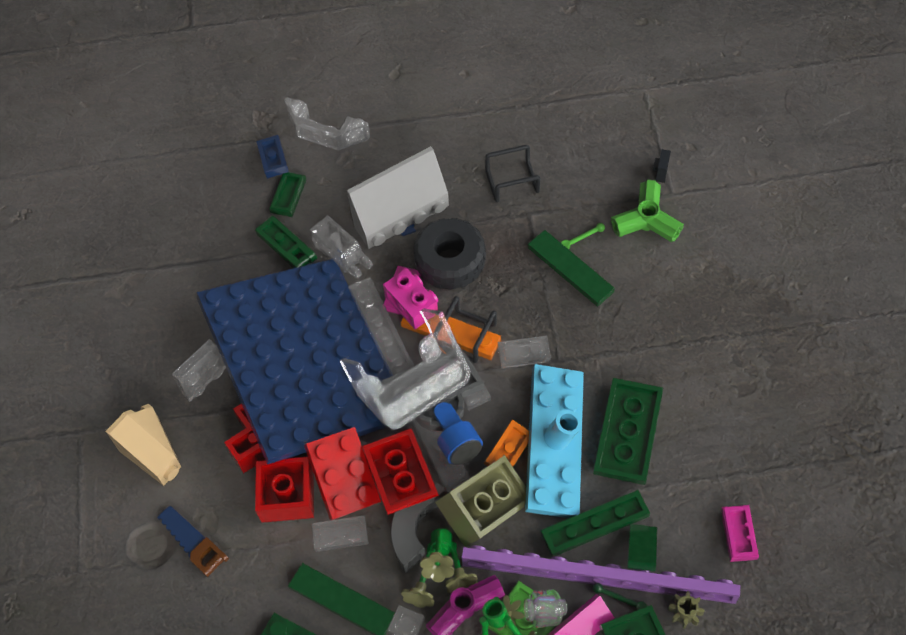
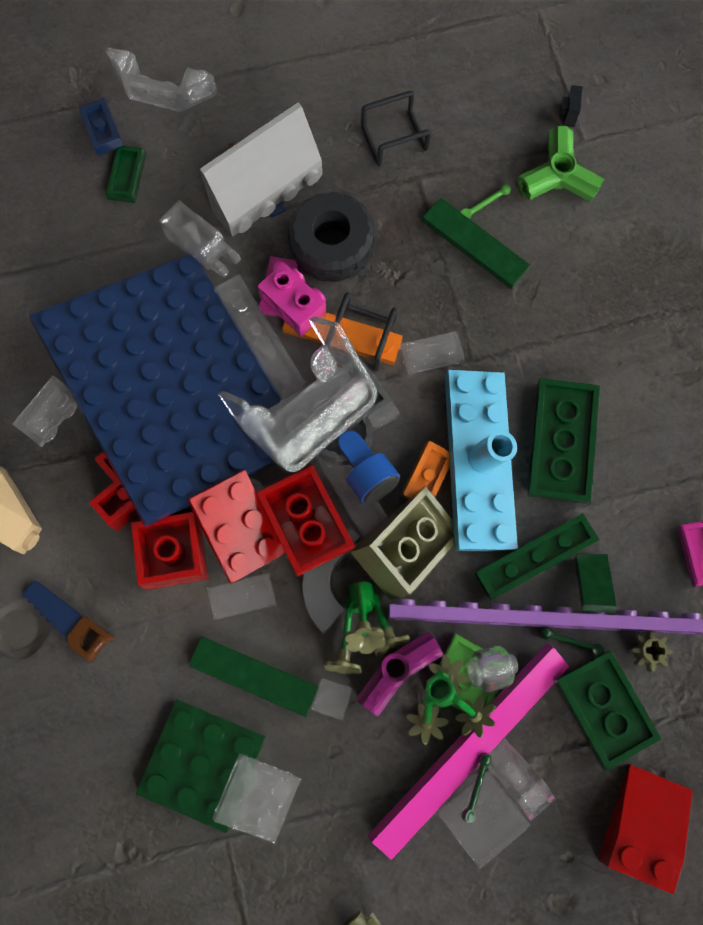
camera: 10 degrees left, 15 degrees up
dark green plate [255,215,317,269] -> none

